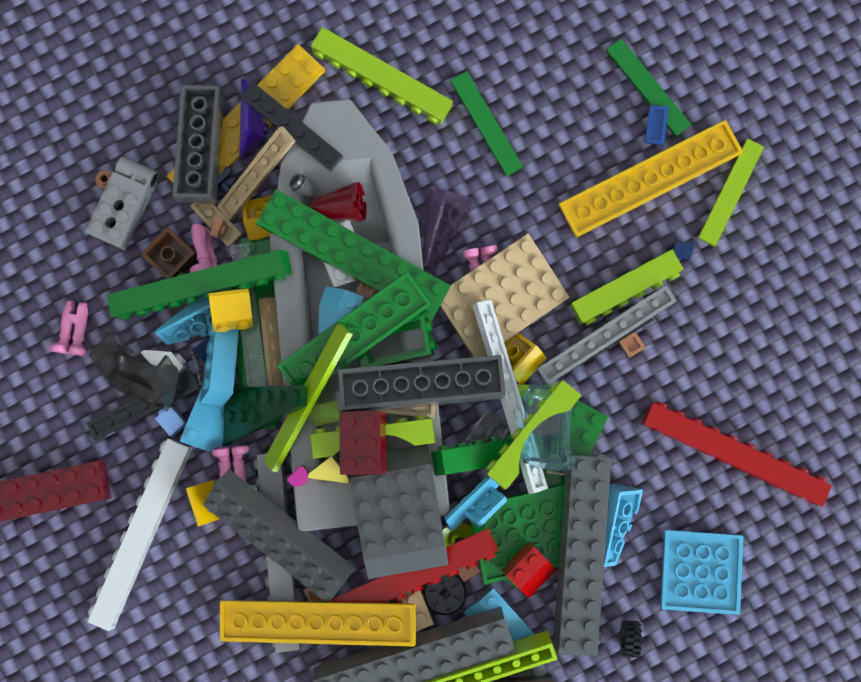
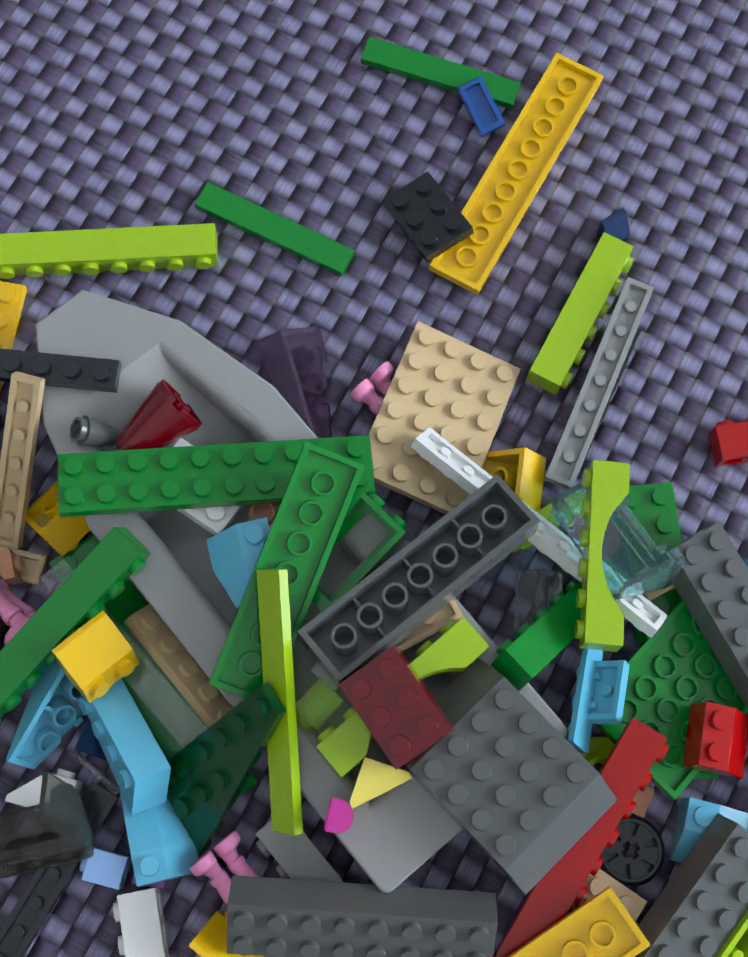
camera: 35 degrees left, 10 degrees down
nougat plate [618,332,645,358] -> none
lime tile [697,138,764,247] -> none
none -> black plate [382,171,474,263]

